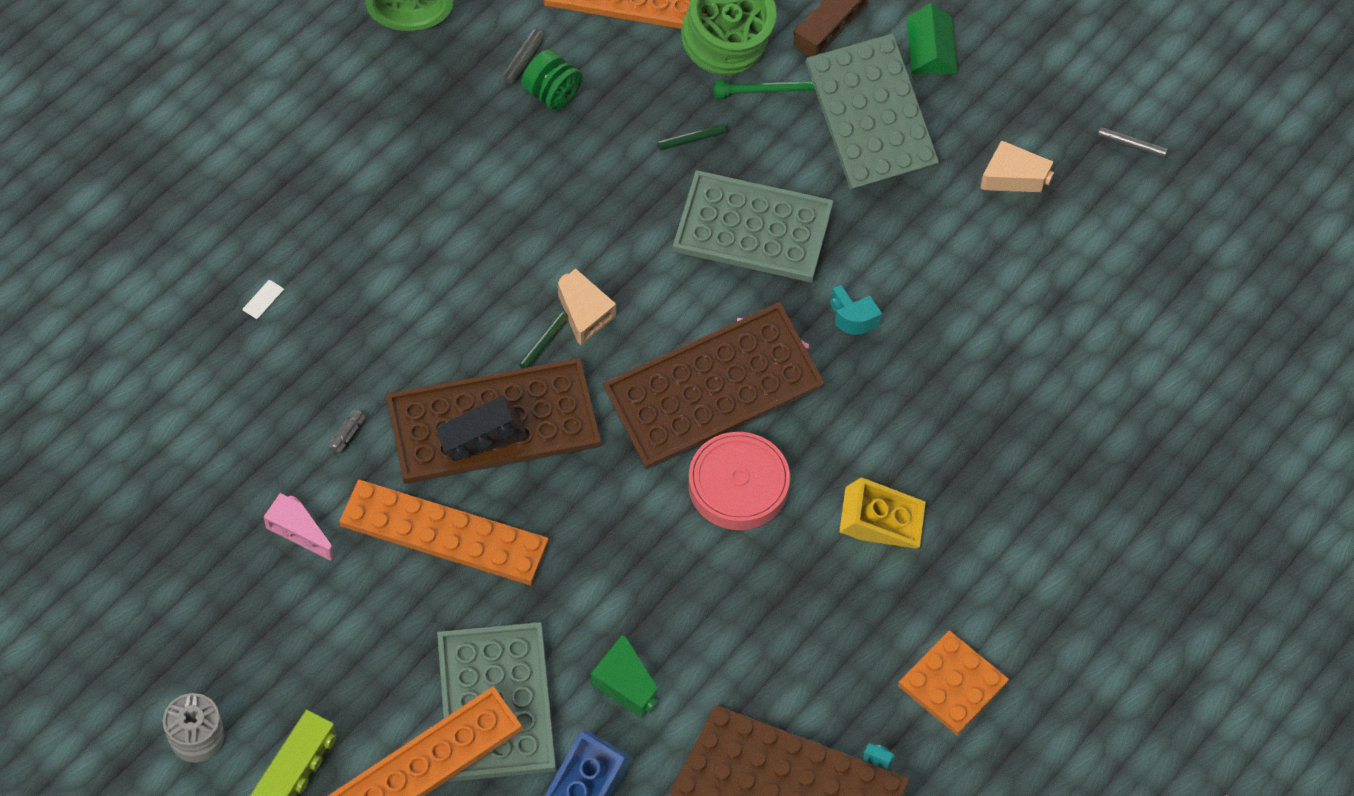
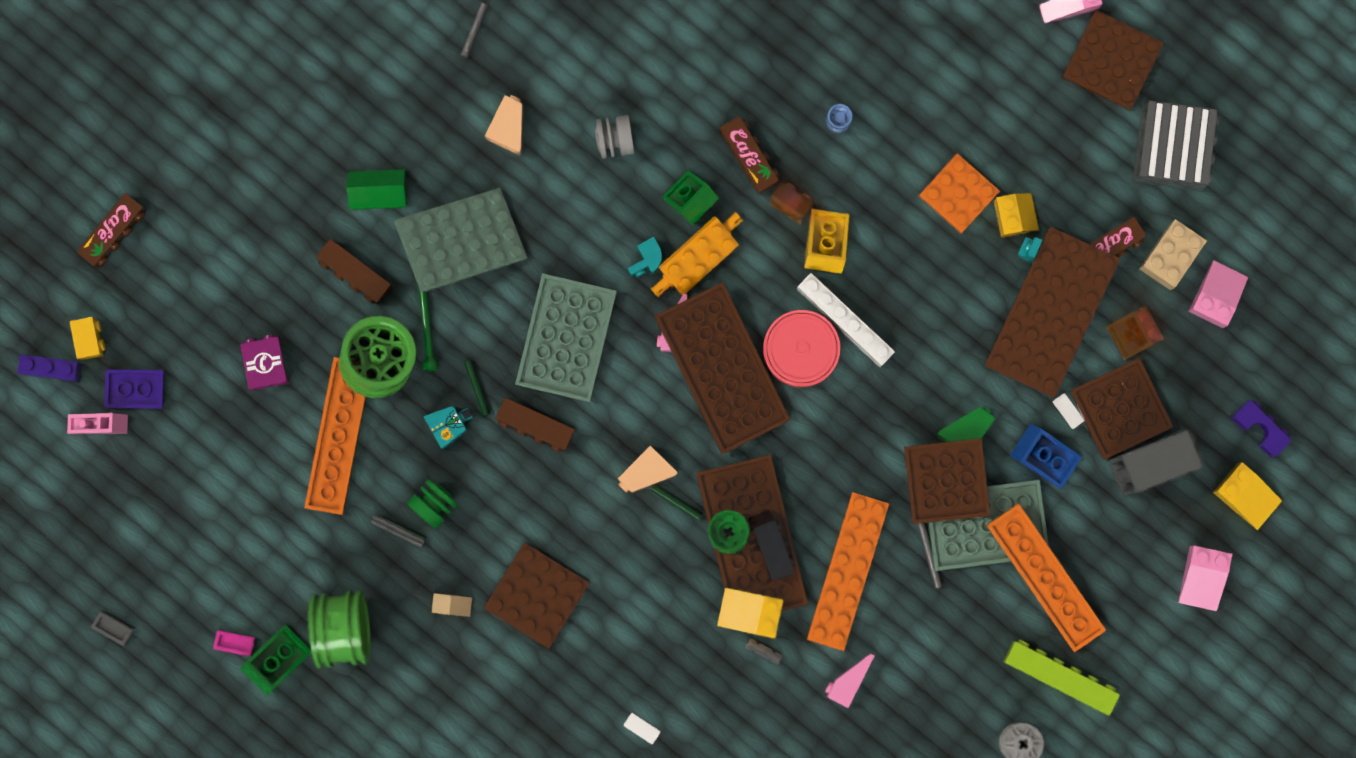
camera: 90 degrees left, 25 degrees up
none -> teal torso [424,406,473,450]
none -> tan slope [432,593,472,617]
none -> reddish brown plate [484,542,590,649]
none -> reddish brown brick [495,398,575,453]
none -> light grey wheel [595,115,634,159]
none -> light orange plate [650,212,743,298]
none -> green slope [662,170,719,225]
none -> green wheel [708,510,749,554]
none -> yellow slope [717,588,783,638]
none -> reddish brown brick [719,116,780,195]
none -> clear orange slope [769,182,814,224]
none -> white brick [797,273,895,367]
none -> medium blue wheel [826,104,852,133]
none -> reddish brown plate [904,438,990,524]
none -> flat silver bar [917,523,942,589]
none -> yellow slope [994,193,1039,238]

